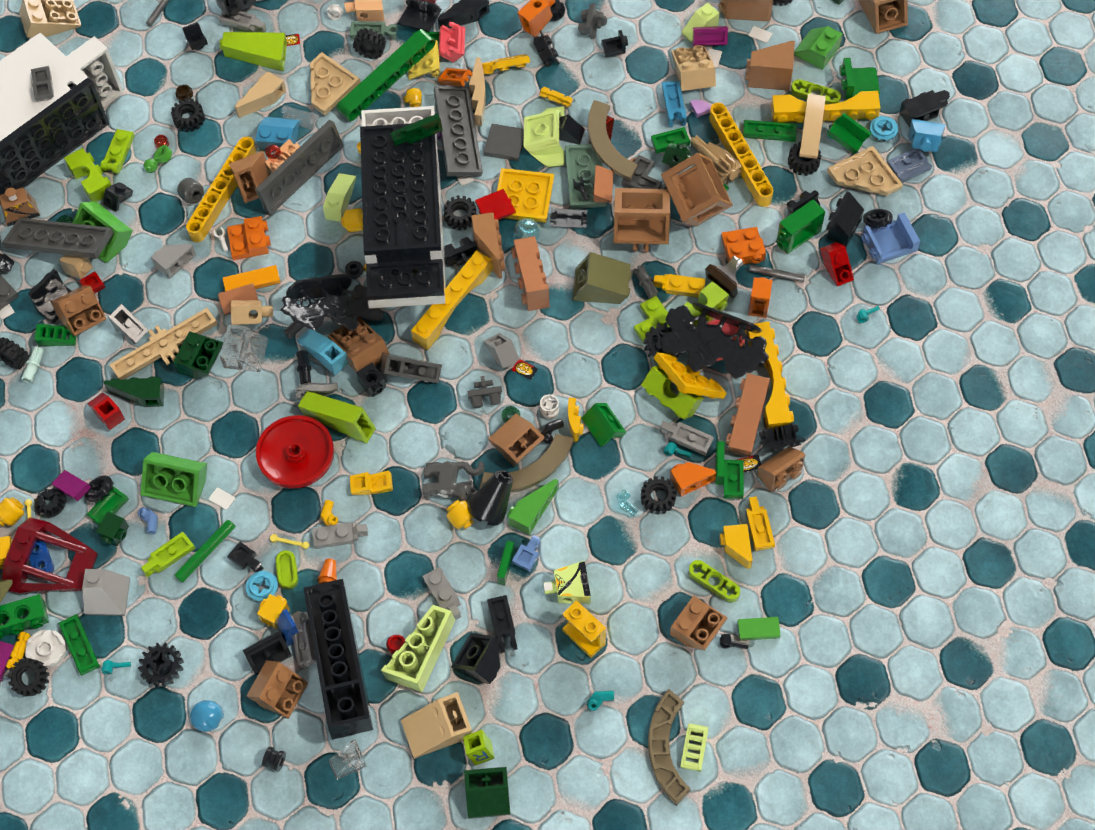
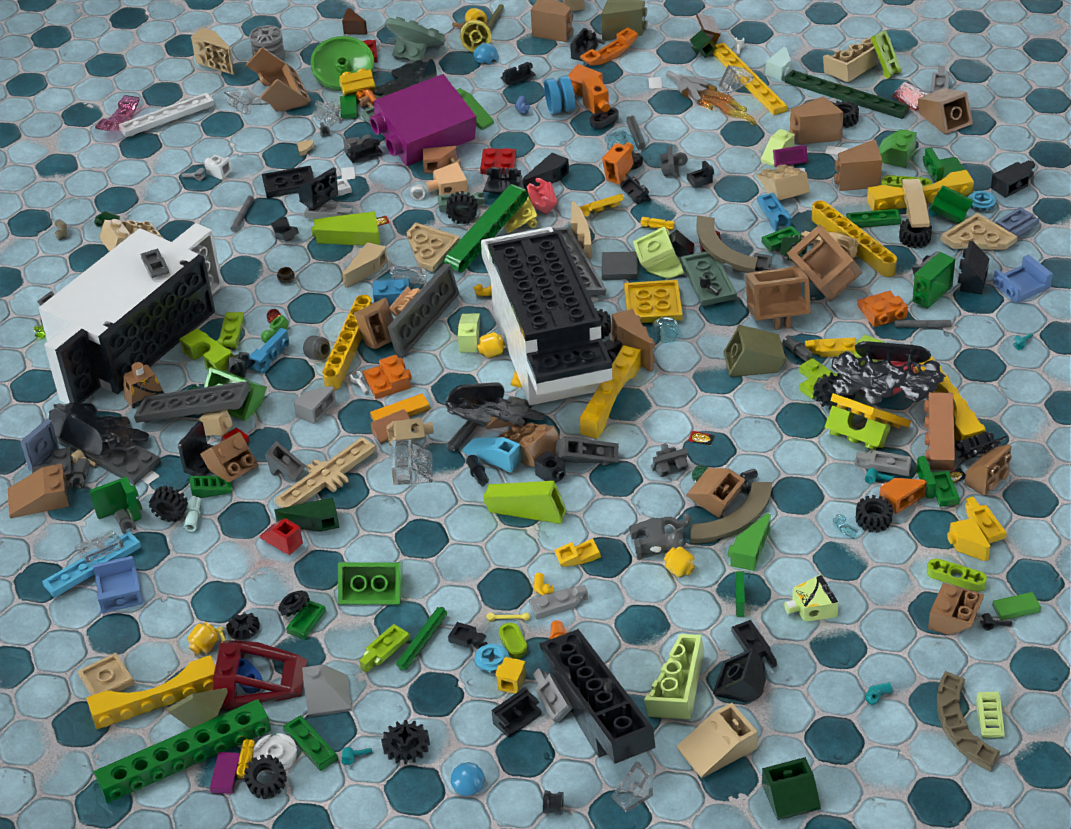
camera: 10 degrees left, 20 degrees down
magenta tile [52,470,91,502] -> none
dark green brick [96,512,129,546] -> none
medium blue arm [138,507,158,534] -> none
black tyre [171,98,205,132] -> none
dark green slope [173,331,224,378] -> none
white sticker [209,487,236,510] -> none
medium nougat slope [247,660,308,719] -> none
red dish [256,415,334,488] -> none
clear red hinge [265,144,281,159] -> none
blue slope [277,609,299,646] -> none
light grey arm [295,382,338,399] -> none
black plate [345,261,363,279] -> none
red plate [386,634,405,654] -> none
dark green hinge [390,113,443,146] -> none
light grey hinge [422,567,461,620] -> none
orange tile [437,68,473,87] -> none
lime brick [463,730,495,765] -> none
black cone [468,470,513,526] -> none
red piece [475,189,516,220] -> none
light grey slope [483,333,520,368] -> none
nougat wedge [511,236,550,311] -> none
medium blue plate [512,535,541,572] -> none
white wheel [540,394,559,420] -> none
hinge [550,208,587,228] -> none
yellow panel [562,600,606,658] -> none
yellow slope [568,397,584,442] -> none
green panel [582,403,626,447] -> none
nougat slope [594,165,613,203] -> none
lavender tile [690,100,711,117] -> none
dark brown piece [705,256,743,299] -> none
orange brick [748,277,773,318] -> none
red slope [820,242,854,286] -> none
black gear [863,209,893,229] -> none
dark azure torso [908,119,946,152] -> none
none -> dark azure plate [249,328,290,374]

